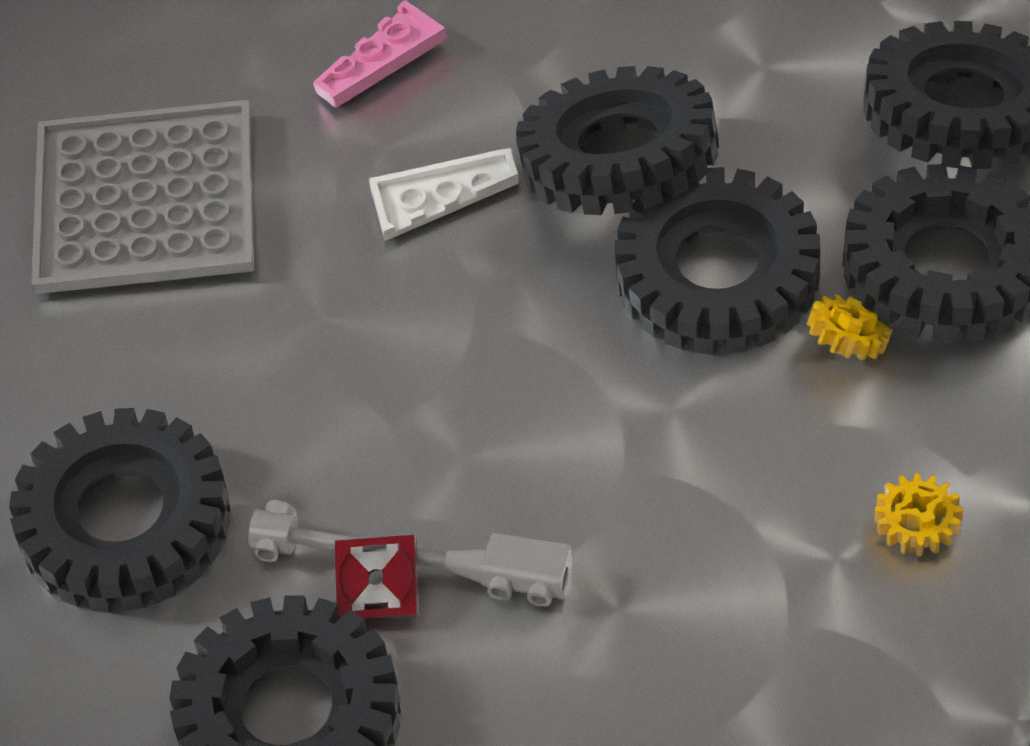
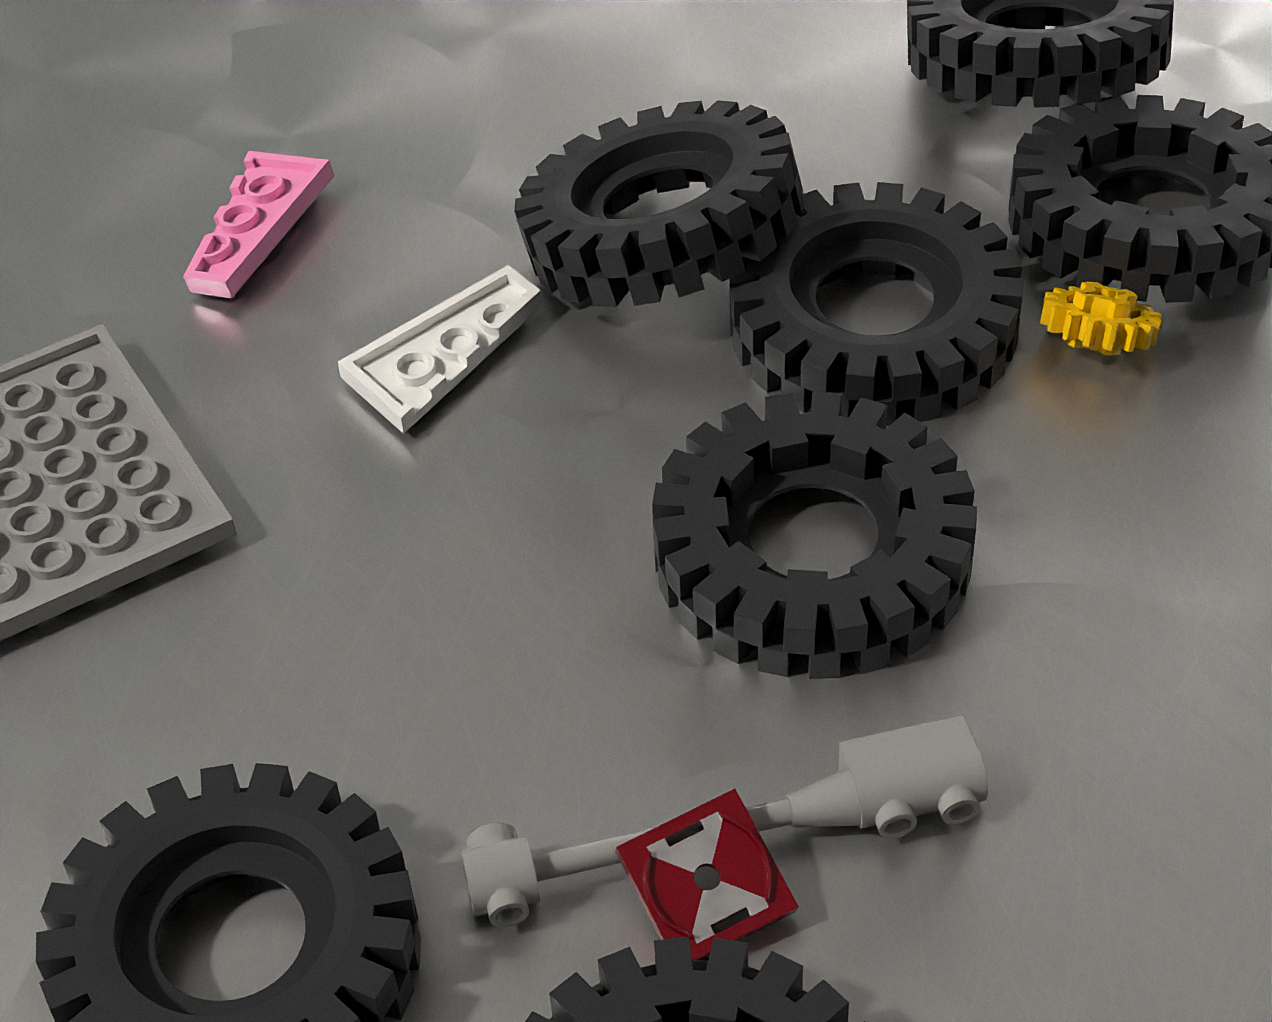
camera: 30 degrees left, 5 degrees down
none -> black tyre [652,392,977,679]

